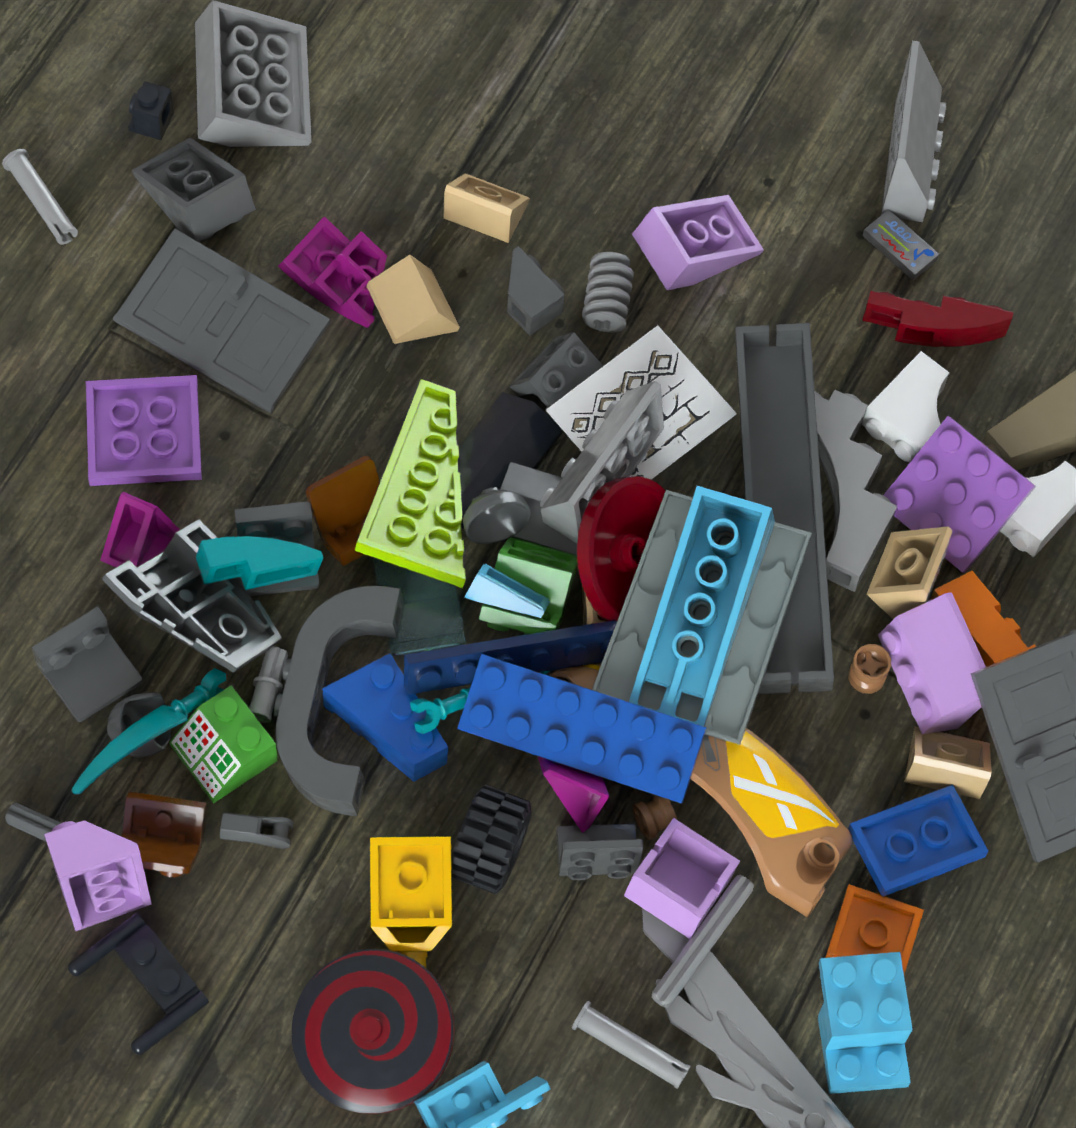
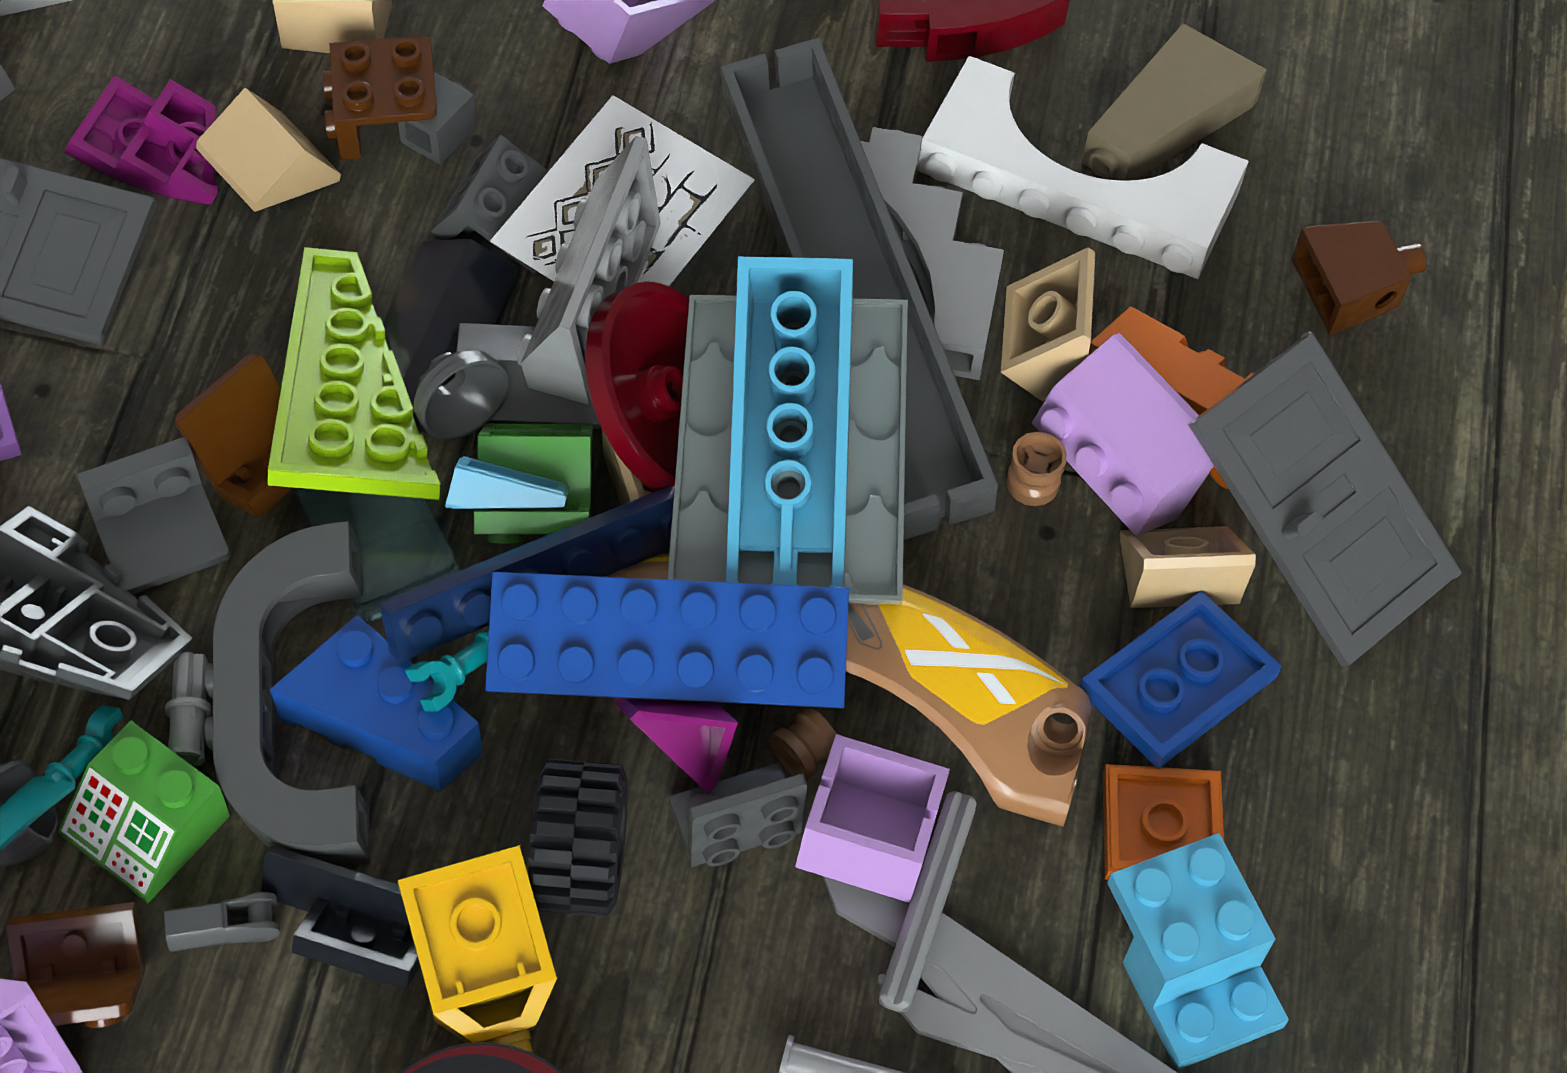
camera: 15 degrees left, 5 degrees down
teal slope [196,536,324,590] -> none
light grey piece [582,252,634,333] -> none
medium lavender plate [883,416,1036,573] -> none
none -> black bracket [261,846,420,989]
none -> reddish brown bracket [323,36,437,160]

